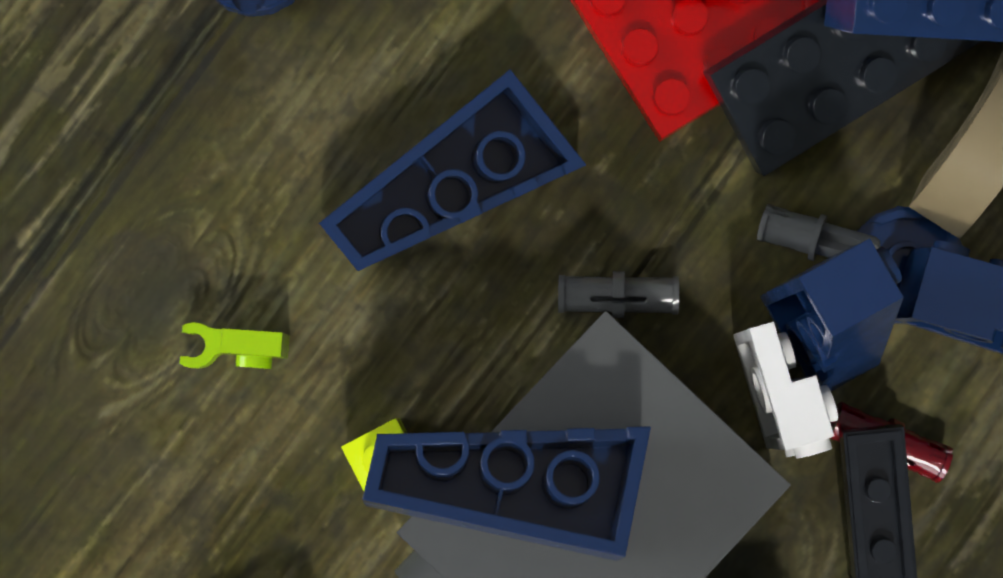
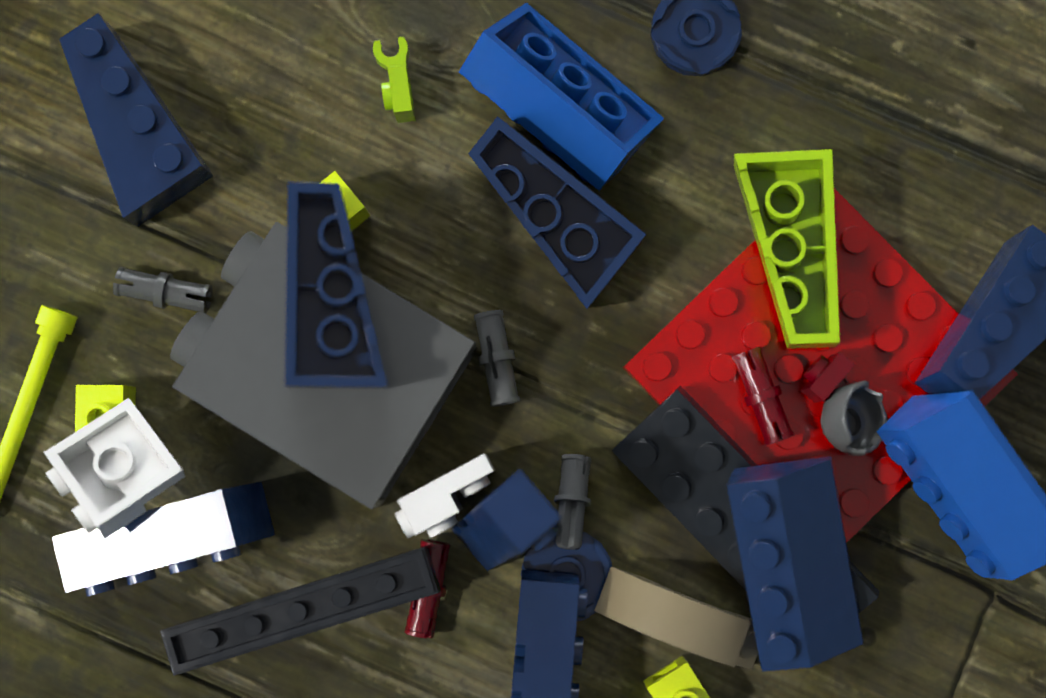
camera: 80 degrees right, 0 degrees up
none -> blue slope [459,2,665,191]

